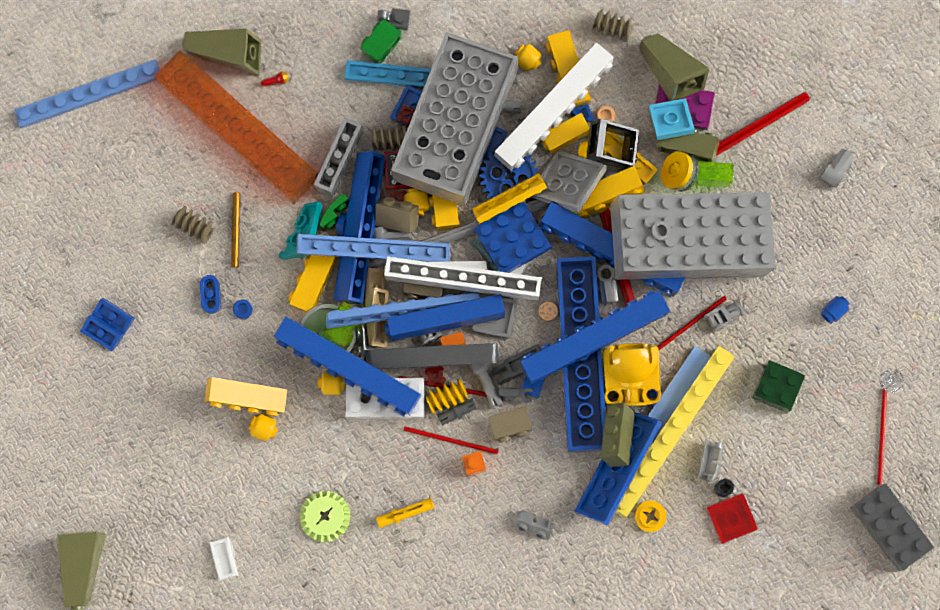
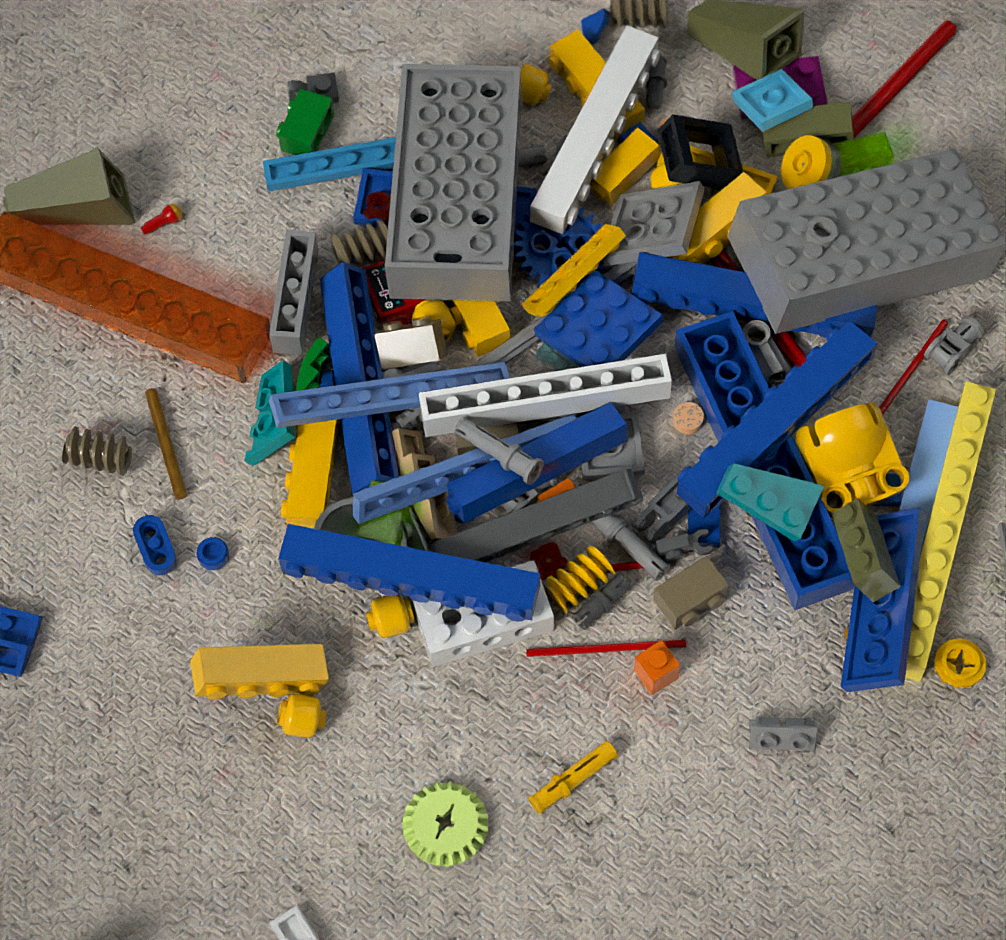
camera: 20 degrees left, 15 degrees down
none -> light grey pin [454,417,544,485]
none -> blue tile [581,8,610,46]
none -> dark grey axle [646,56,667,110]
none -> teal wing [716,463,824,541]

